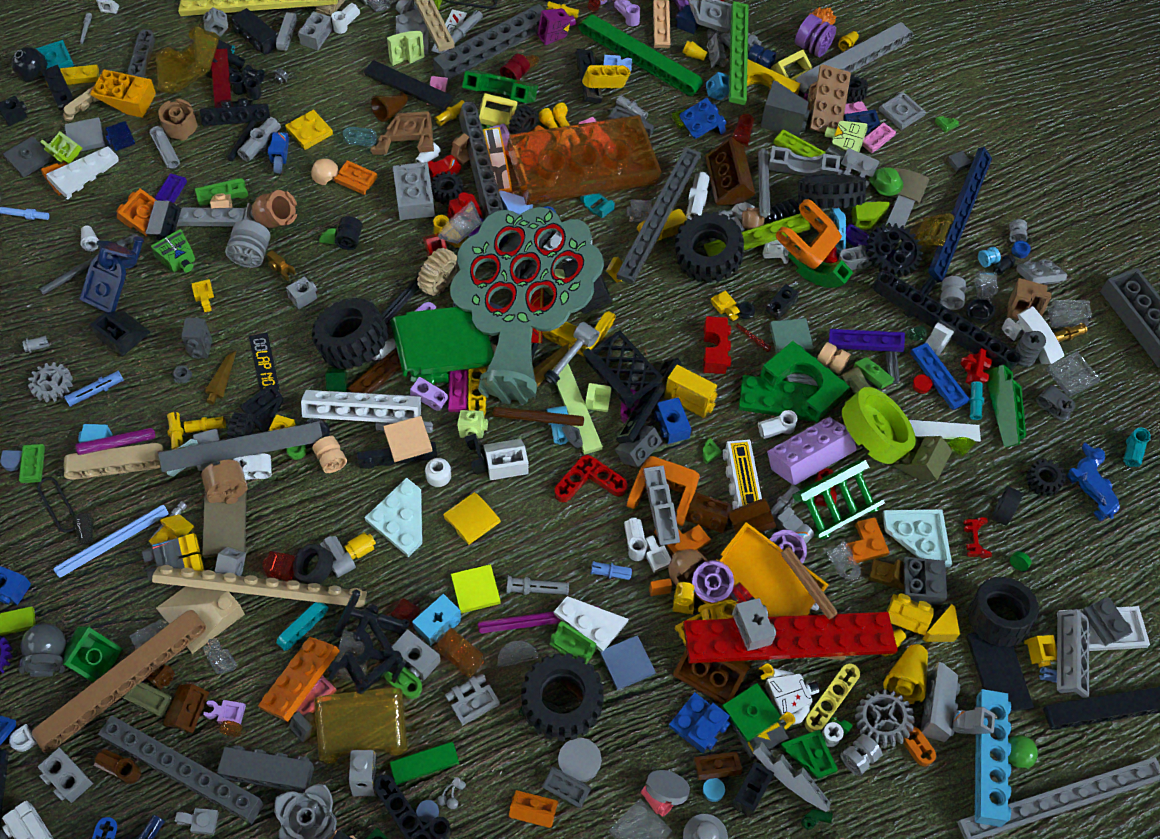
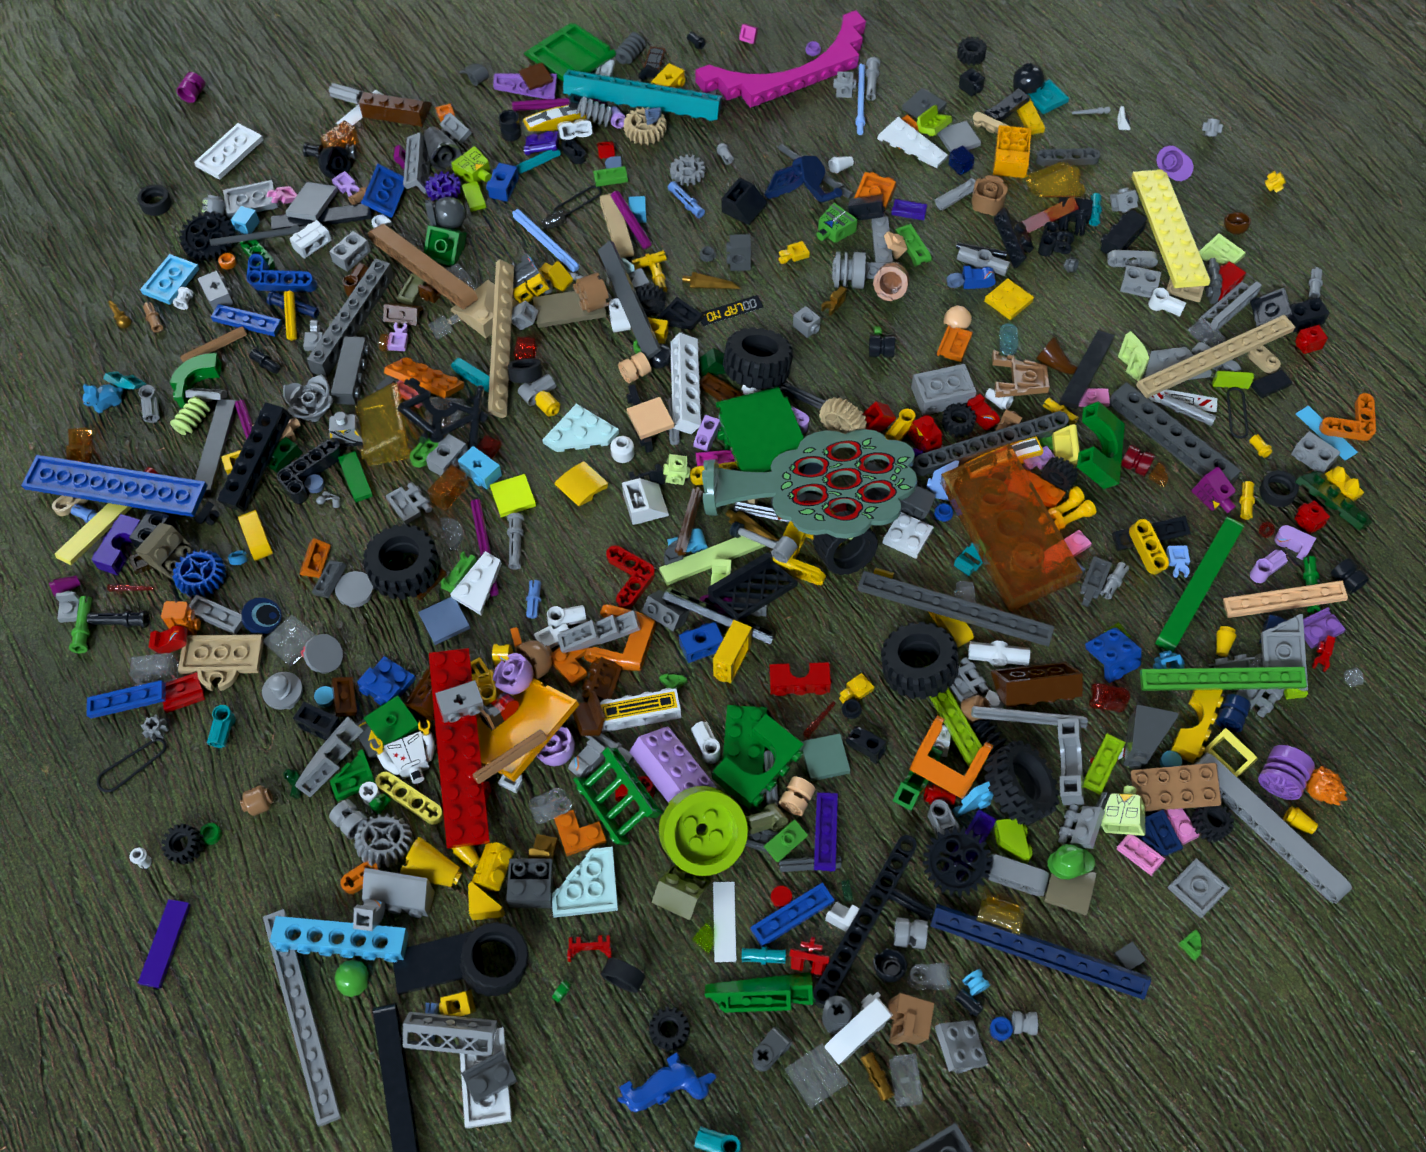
camera: 90 degrees right, 0 degrees up
clear slope [438,201,482,244] -> none

